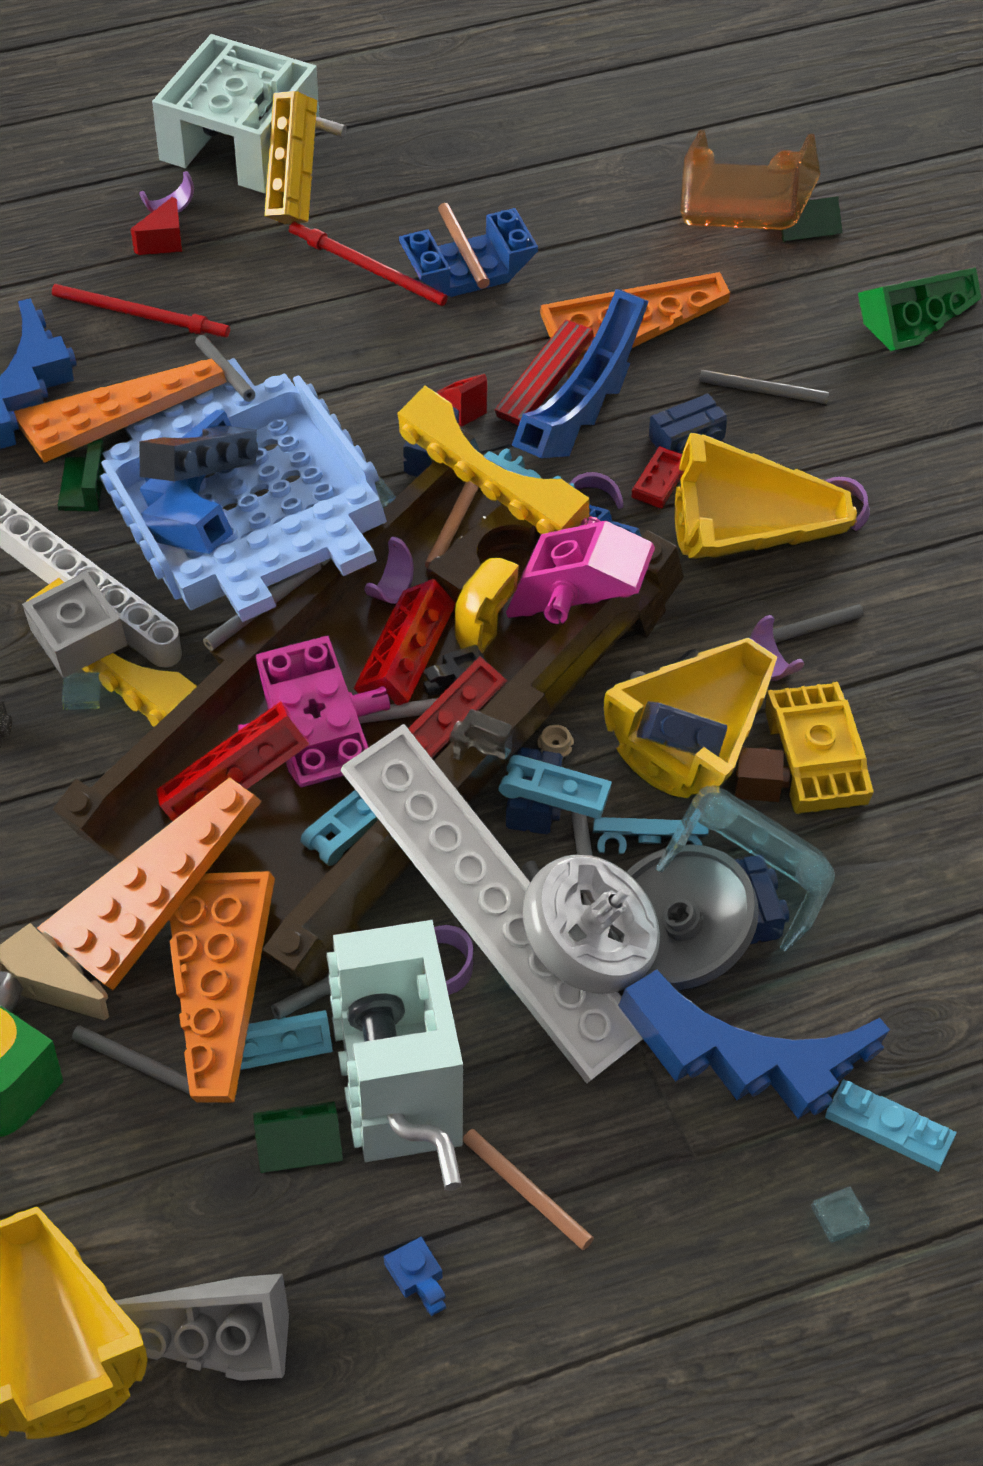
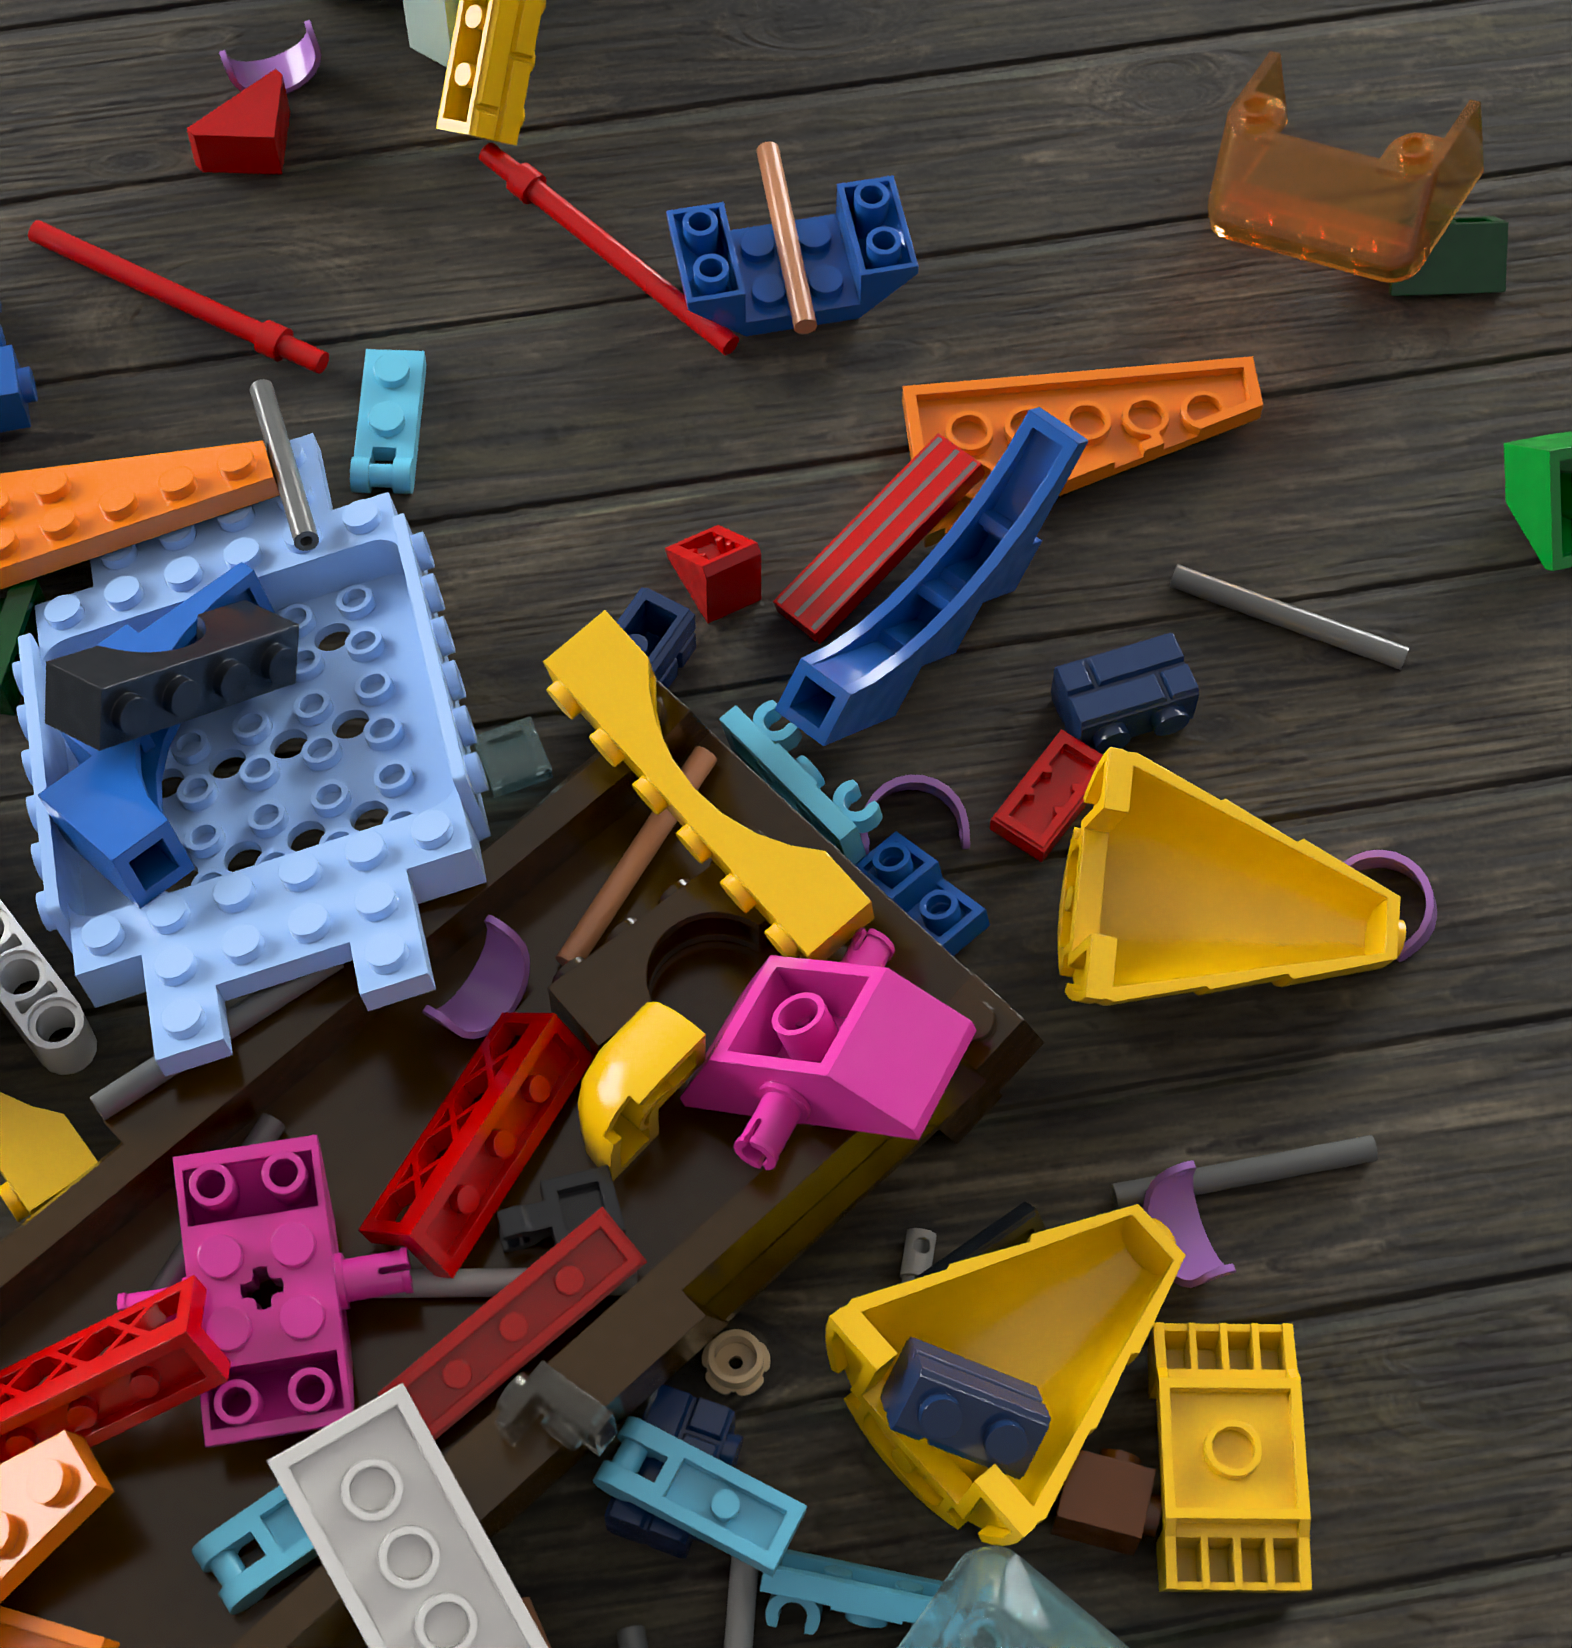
camera: 10 degrees right, 10 degrees up
none -> medium azure plate [350,349,427,494]

